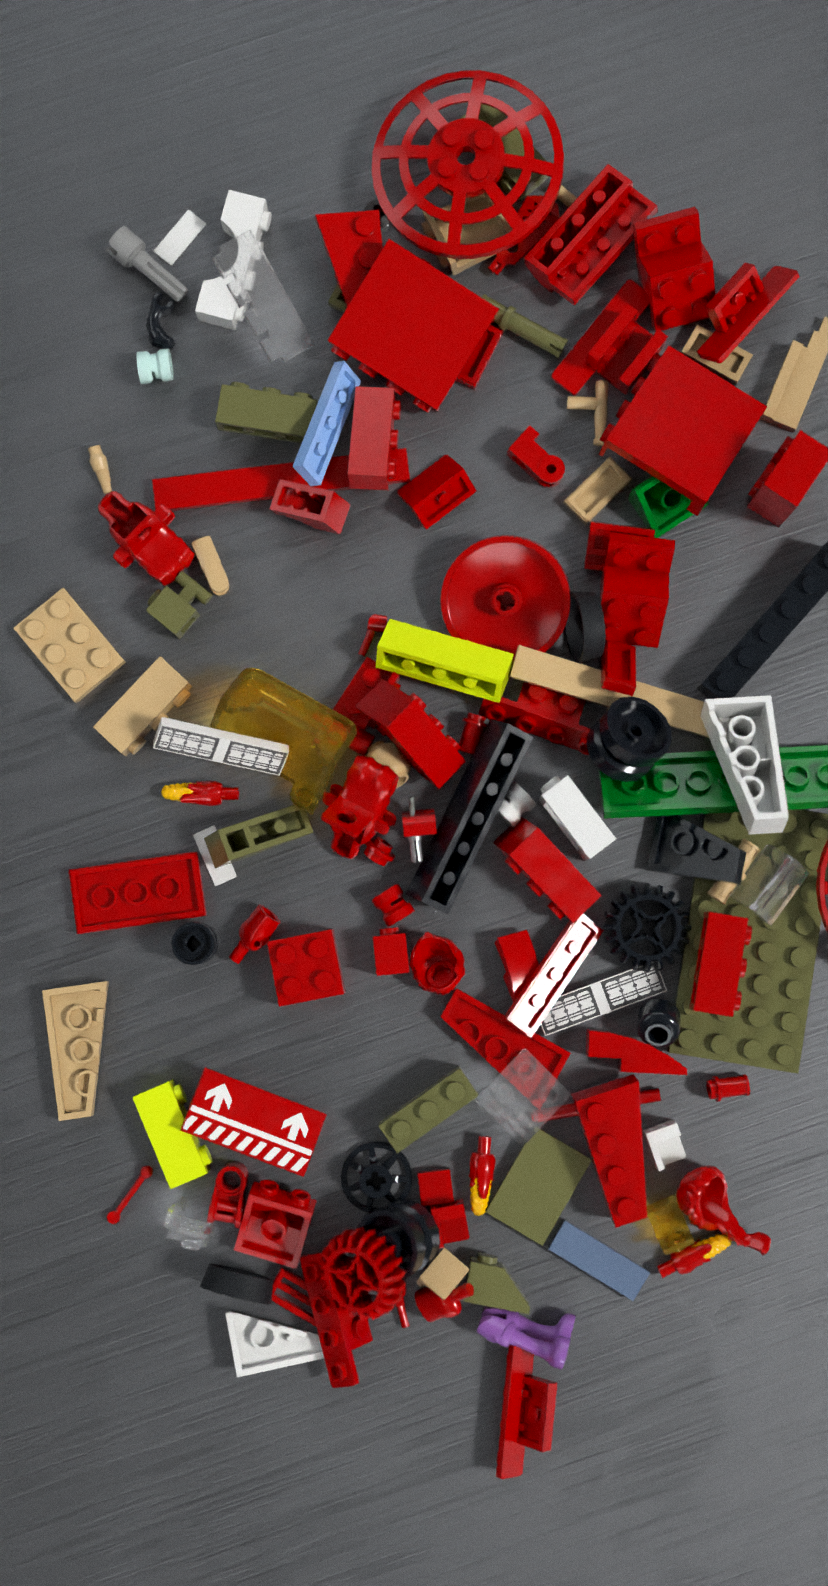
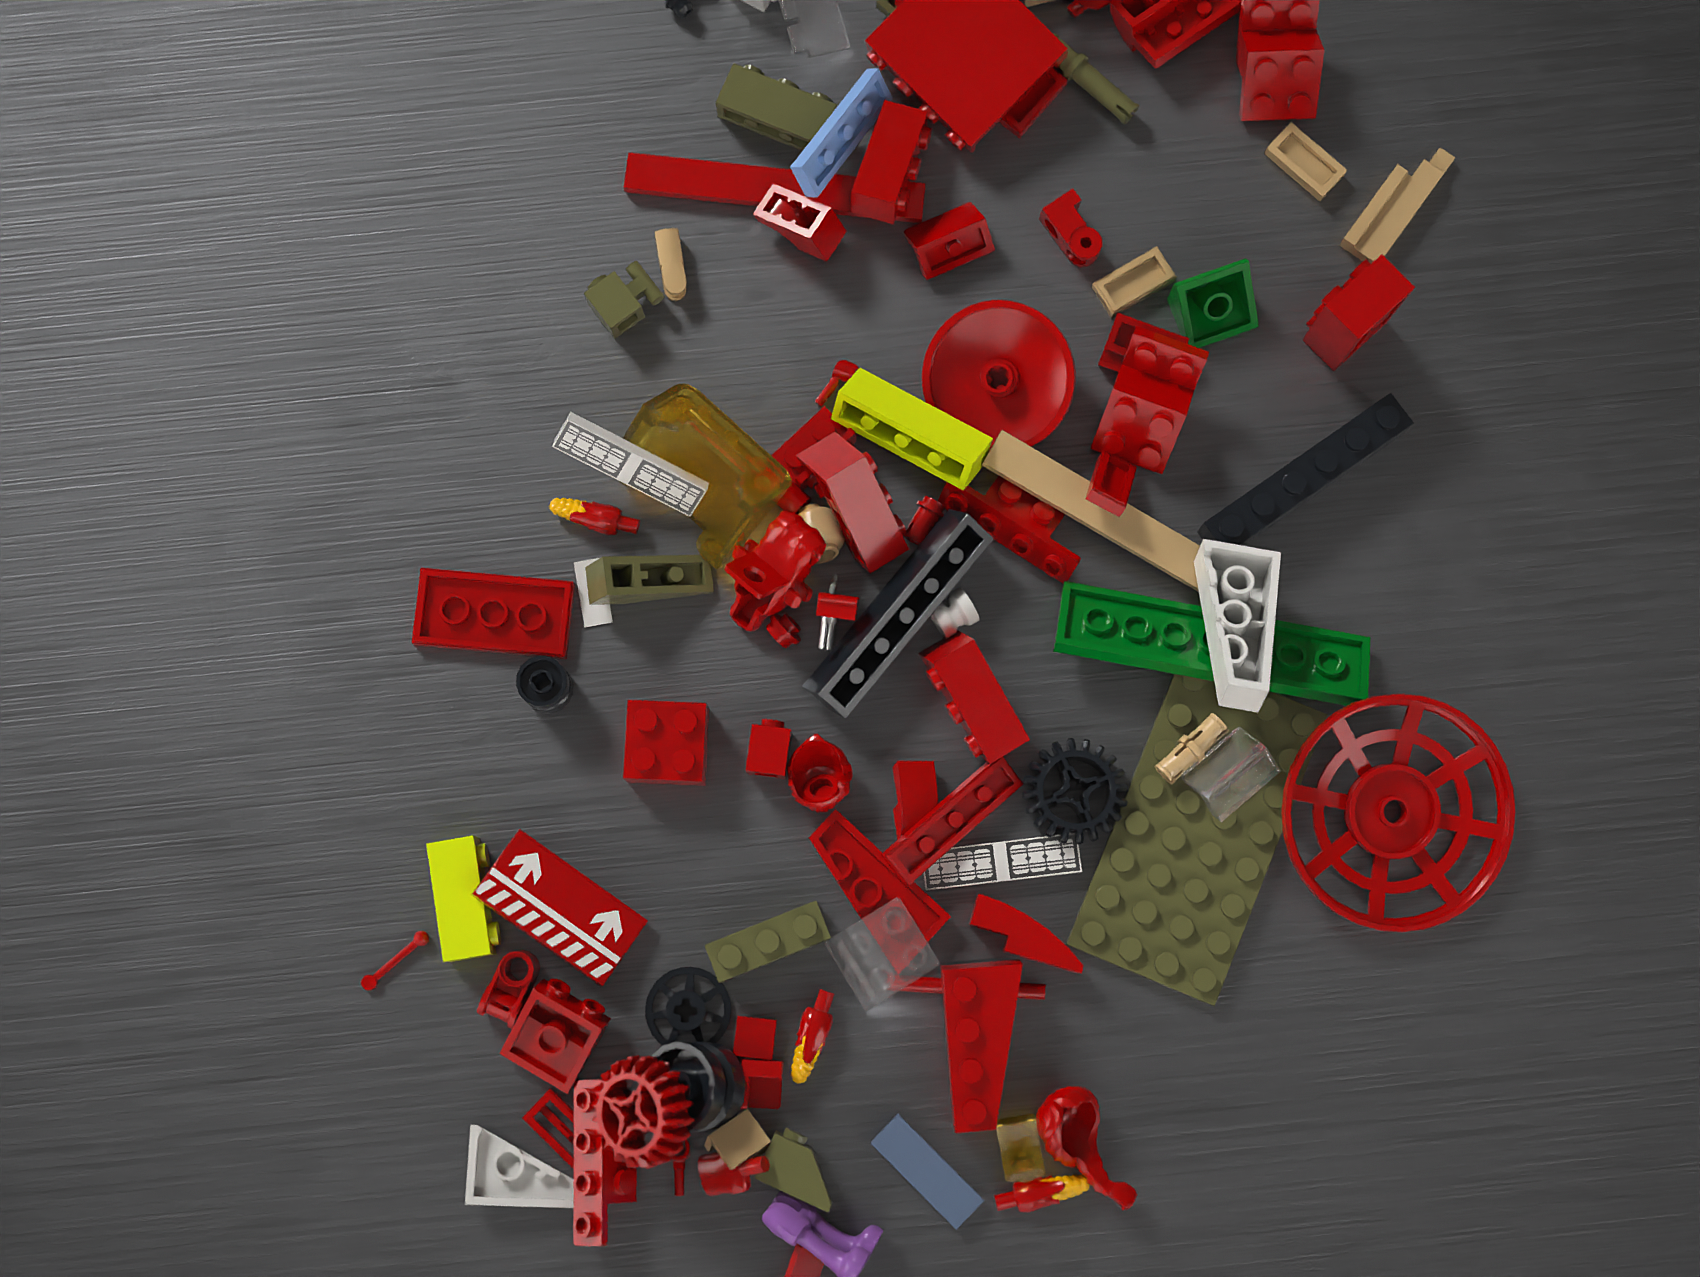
camera: 10 degrees right, 5 degrees down
tan plate [14,588,126,703] -> none
tan wing [42,981,109,1121] -> none
tan piece [88,445,112,494] -> none
tan brick [93,656,192,756] -> none
red piece [97,491,195,586] -> none
light aqua wheel [136,348,174,384] -> none
clear bracket [164,1196,216,1250] -> none
black tyre [200,1264,274,1304] -> none
red piece [229,904,281,964] -> none
red wheel [371,884,415,928] -> none
olive tile [485,1125,592,1246] -> none
white window [538,775,616,861] -> none
red bracket [551,279,650,396] -> none
black tyre [565,591,605,663] -> none
tan piece [567,380,608,446] -> none
black wheel [587,696,672,782] -> none
red panel [597,323,668,395] -> none
red panel [599,346,767,516] -> none
black head [637,998,681,1048] -> none
white panel [642,1119,686,1171] -> none
black wing [647,815,746,885] -> none
red brick [689,912,752,1017] -> none
red bracket [697,263,799,363] -> none
red pin [706,1074,750,1102] -> none

